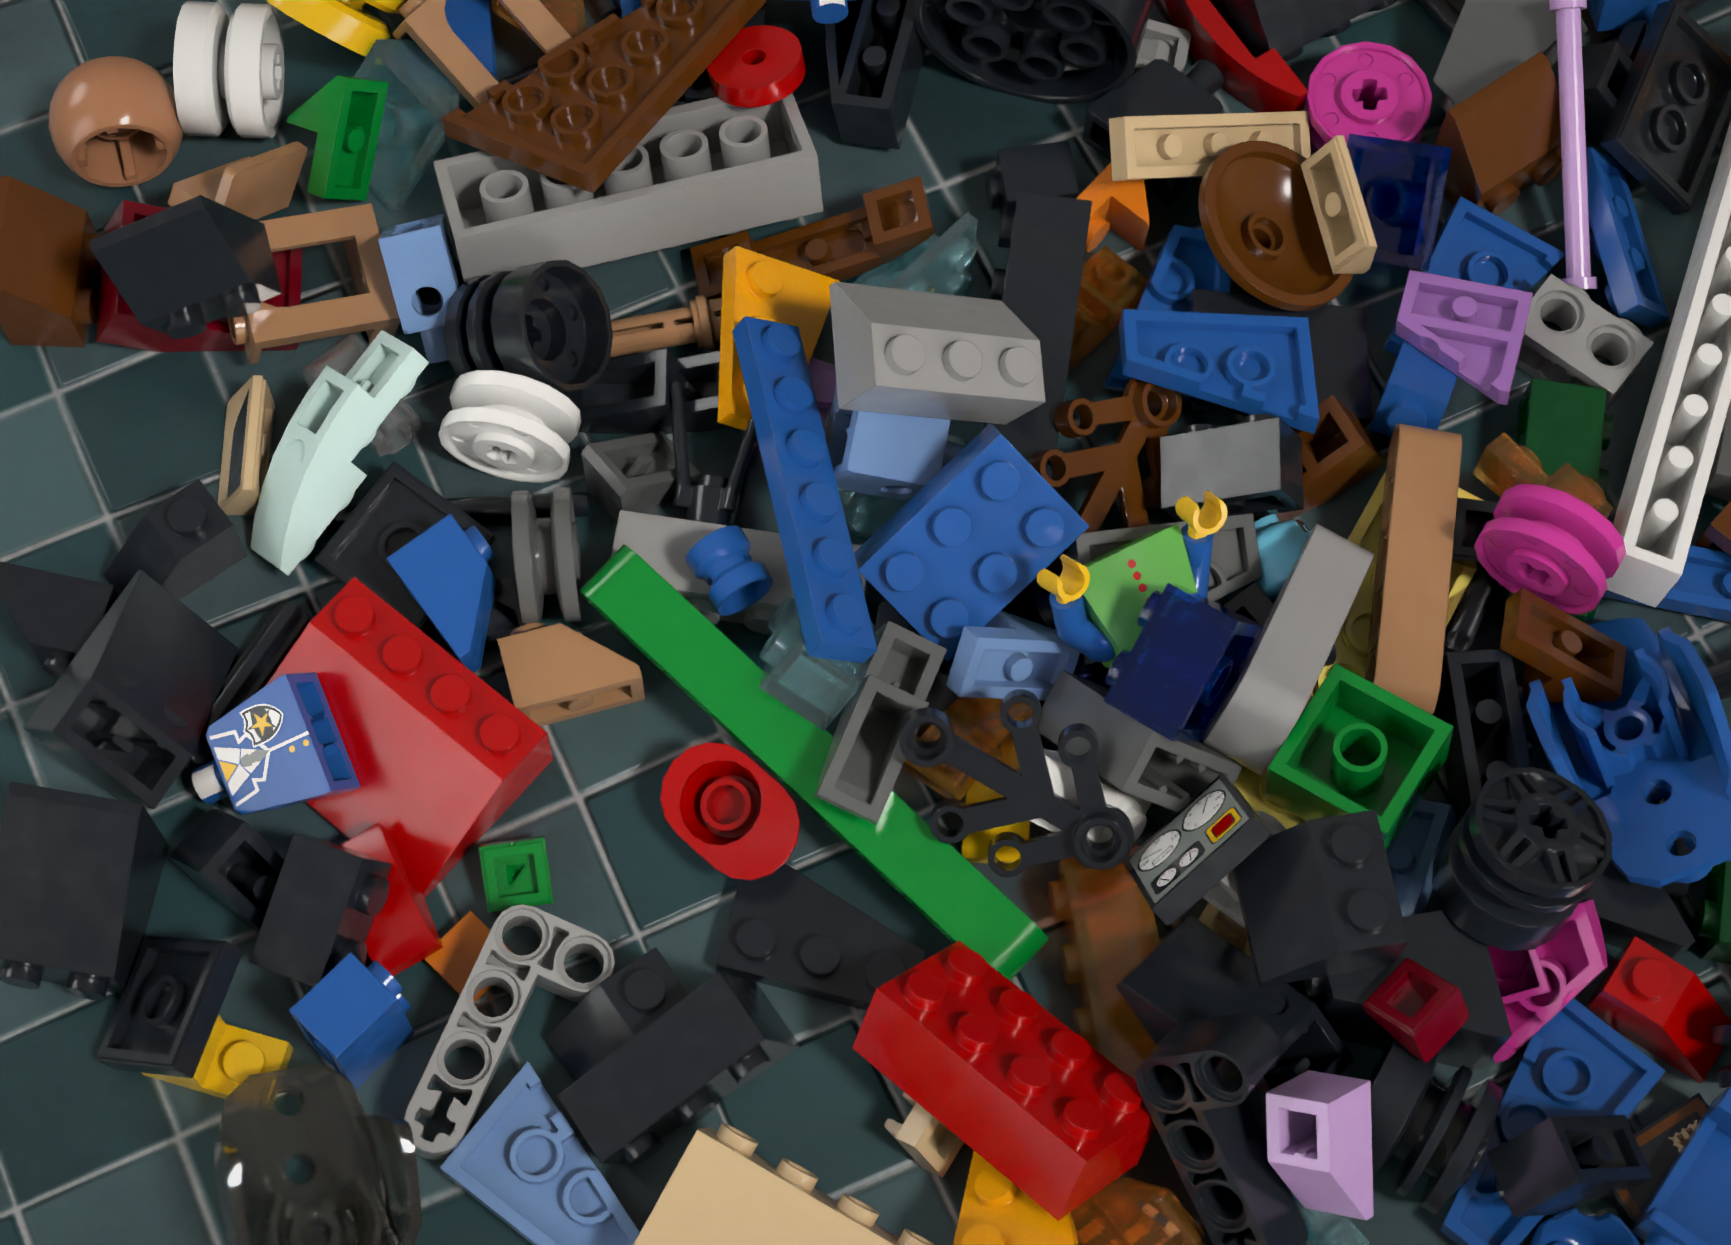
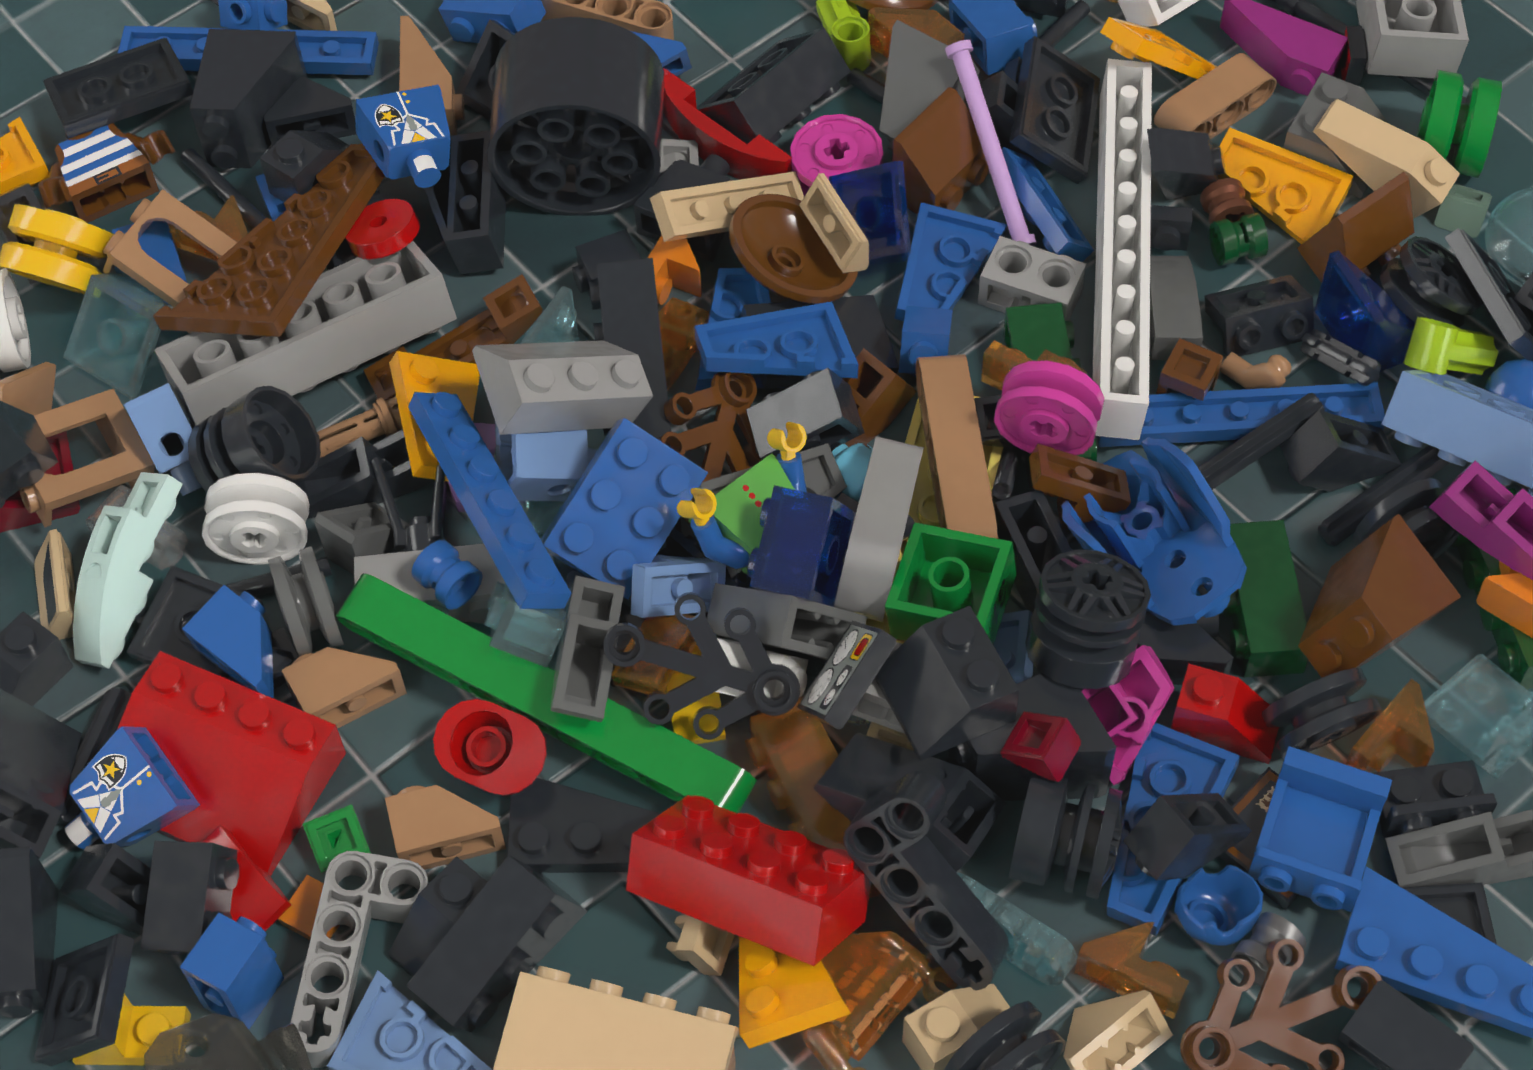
camera: 10 degrees left, 10 degrees down
green slope [286,75,389,201] -> none
lavender slope [1266,1070,1374,1220] -> none
medium lavender wing [1395,270,1533,405] -> none
none -> medium nougat slope [385,785,506,870]

